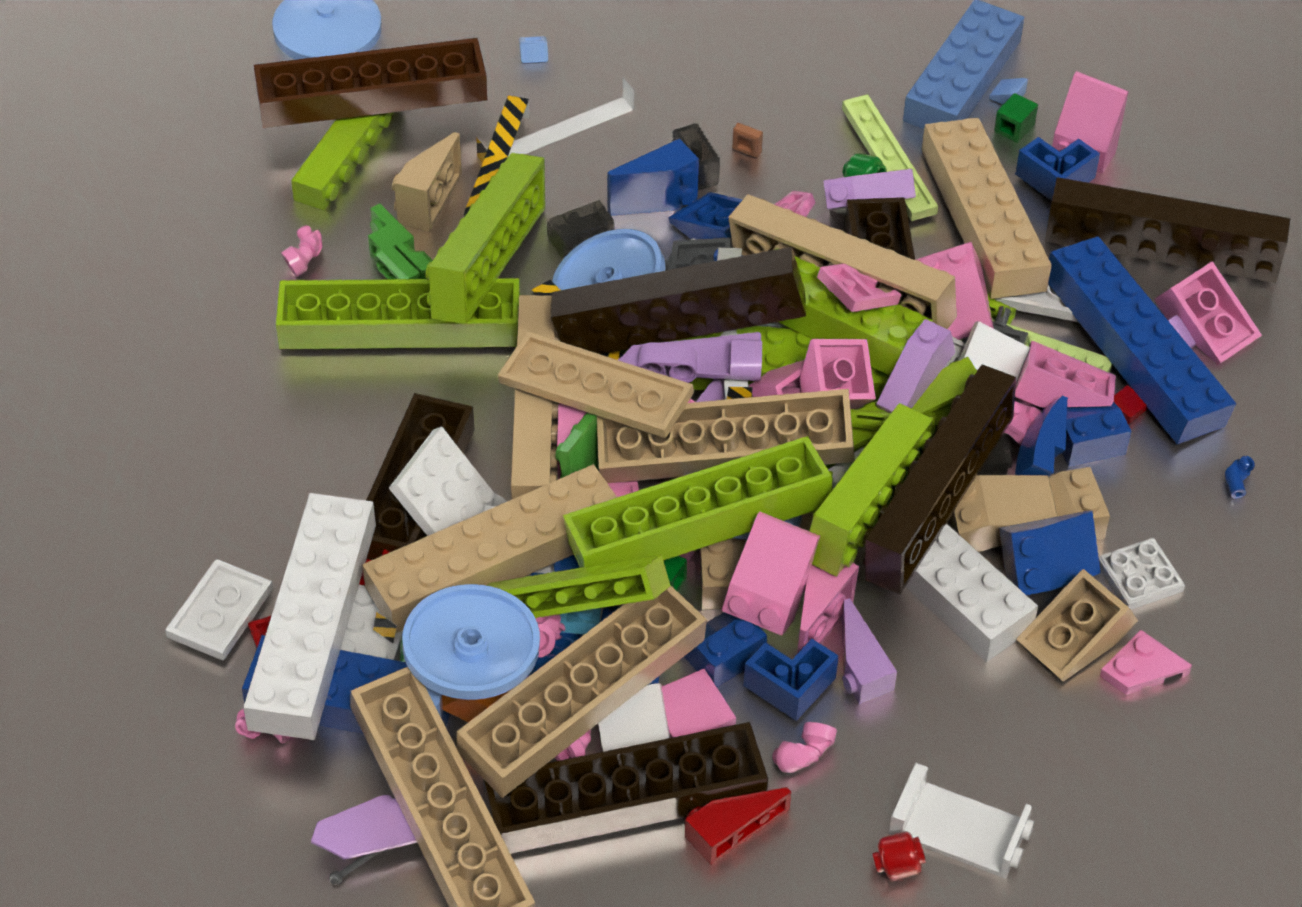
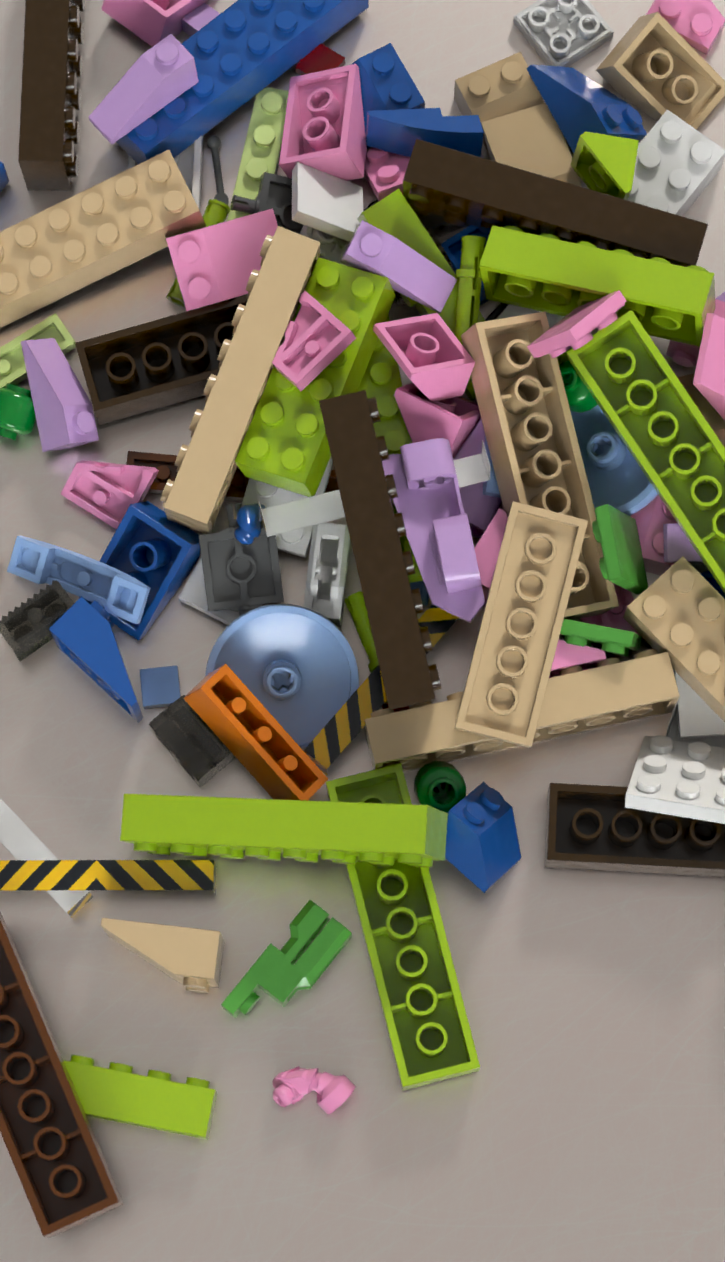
camera: 100 degrees left, 25 degrees up
none -> light blue slope [7,535,150,624]
none -> lavender slope [89,34,199,144]
none -> medium blue tile [139,665,182,709]
none -> orange brick [183,664,328,801]
none -> dark grey hinge [207,135,229,205]
none -> green head [414,761,466,813]
none -> blue slope [445,781,521,893]
none -> bright pink tile [527,290,626,358]
none -> lime slope [570,131,639,200]
none -> bright green tile [592,504,648,595]

